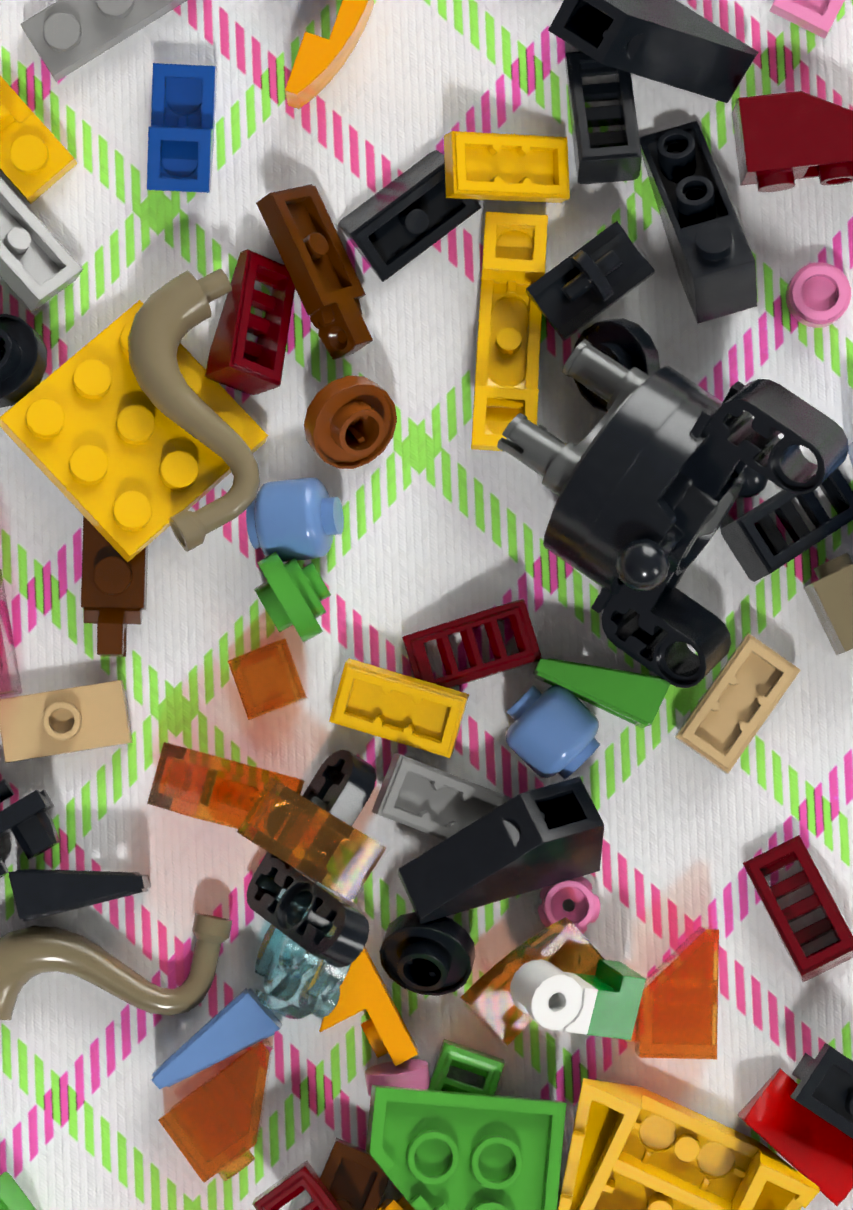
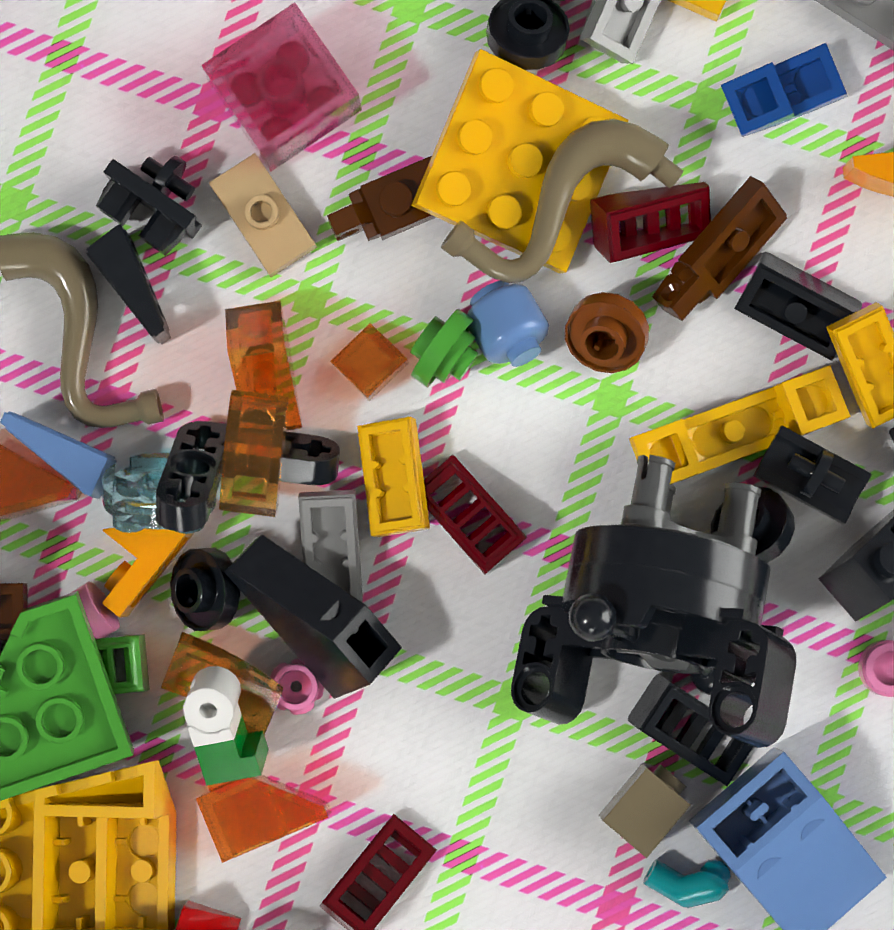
camera: 70 degrees right, 0 degrees up
medium blue head [505,685,600,780] -> none
bright green slope [532,658,670,728] -> none
tan plate [675,634,800,774] -> none

